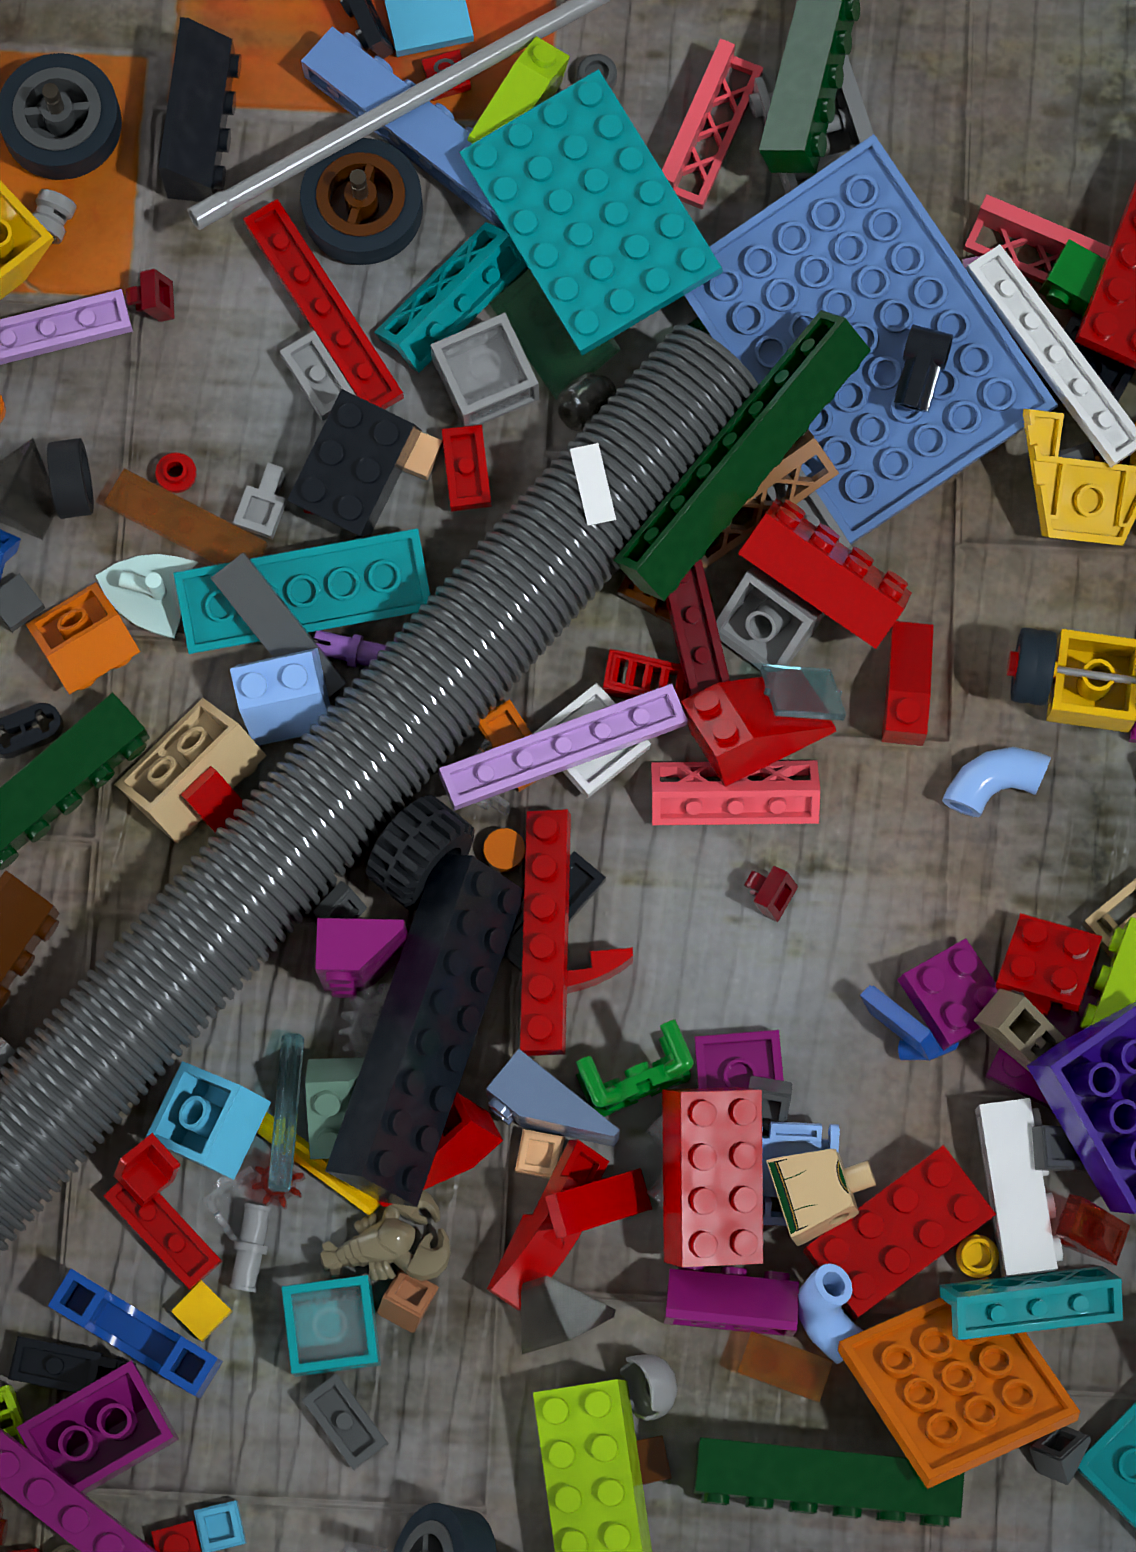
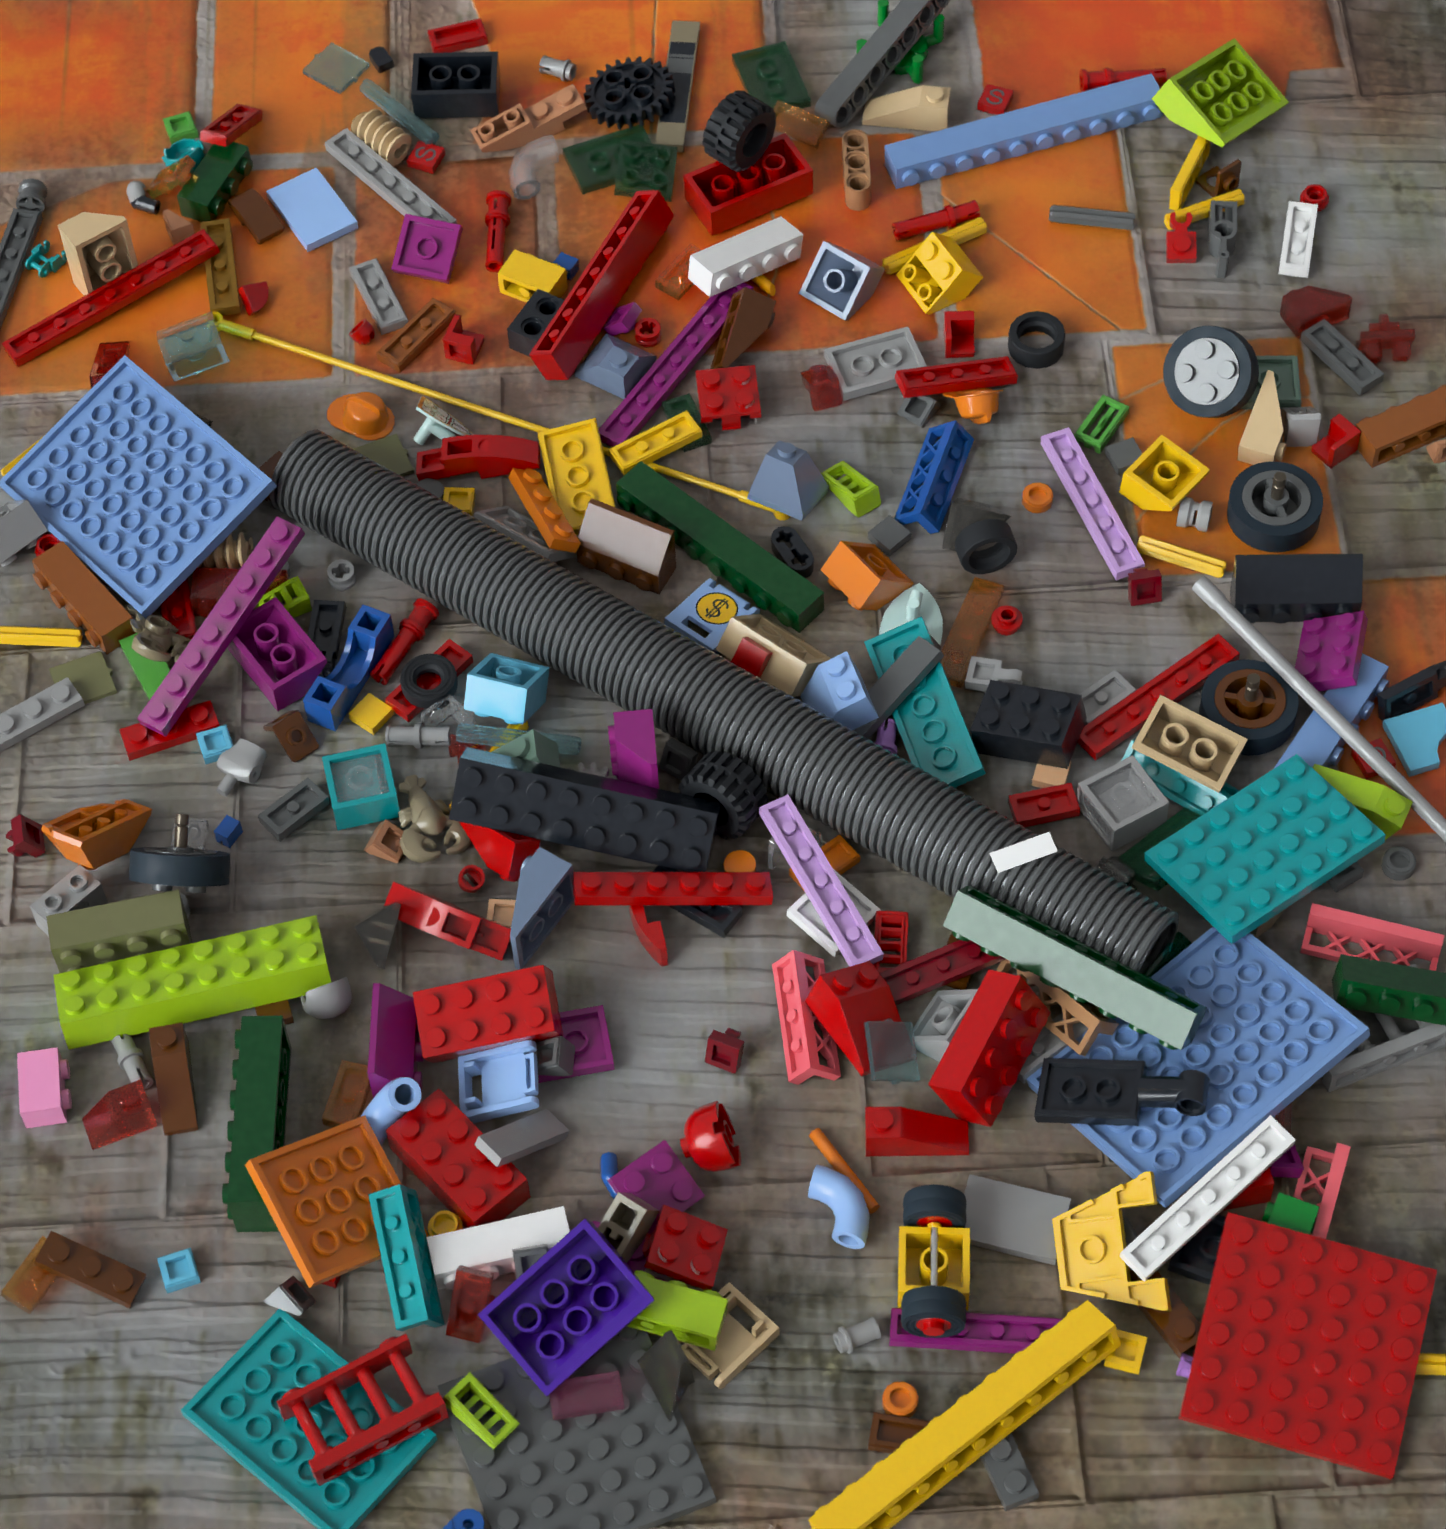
camera: 85 degrees right, 20 degrees down
red panel [114,1133,180,1207] -> none
red tile [545,1168,652,1239] -> none
green plate [575,1019,694,1117] -> none
tan torso [766,1149,876,1246] -> none
blue tile [860,985,939,1061] -> none
none -> blue piece [214,815,243,848]
none -> light grey piece [216,738,267,797]
none -> reddish brown bracket [263,710,319,762]
none -> red pin [370,598,439,685]
none -> black tyre [400,654,458,709]
none -> red hinge [458,865,485,893]
none -> light grey tile [474,1109,570,1167]
none -> light blue container [664,578,760,655]
none -> red cylinder [680,1101,741,1172]
none -> orange bar [809,1128,880,1214]
none -> light grey tile [964,1174,1071,1265]
none -> black tile [1034,1058,1147,1126]
none -> tan slope [1132,695,1248,793]
none -> yellow axle [1136,535,1227,578]
none -> magenta plate [1295,611,1368,695]

